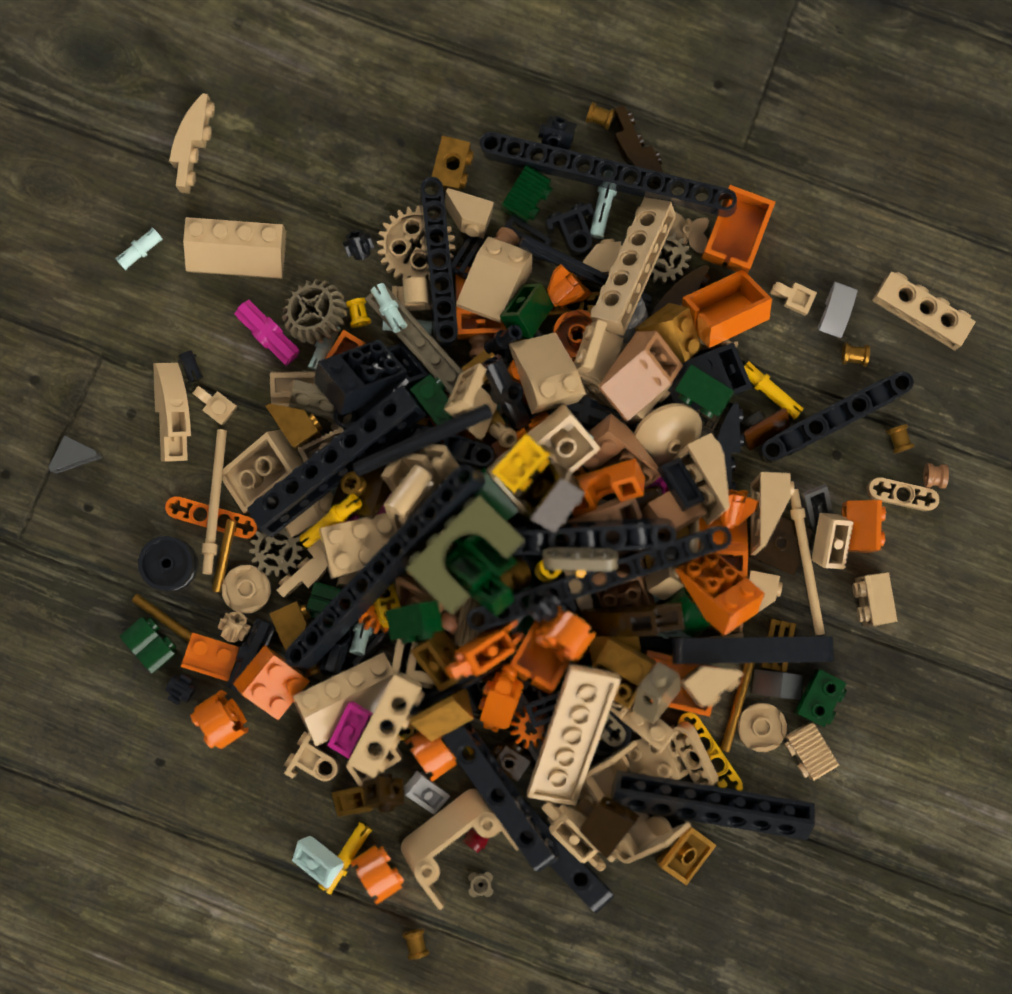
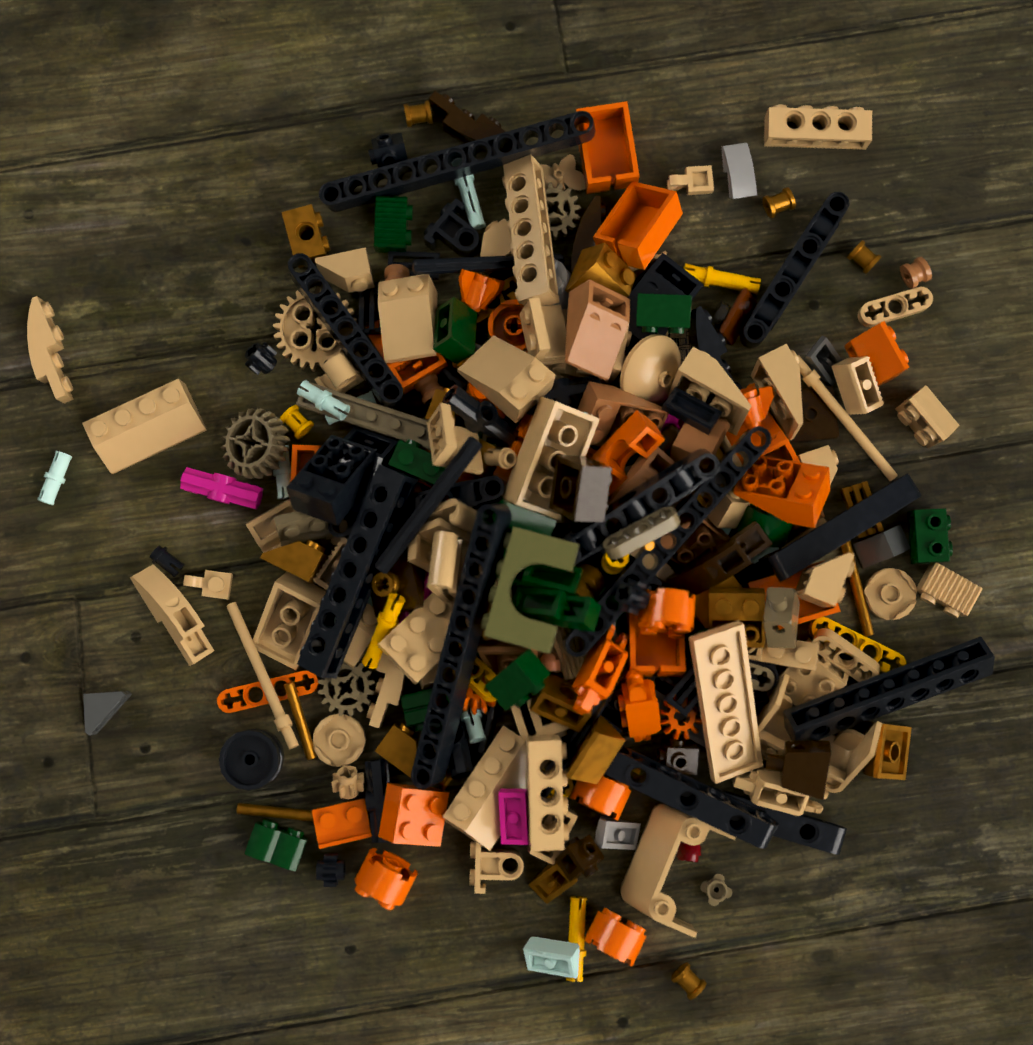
camera: 30 degrees left, 0 degrees up
black pin [484,325,522,354] -> none
yellow bracket [492,434,551,493] -> none

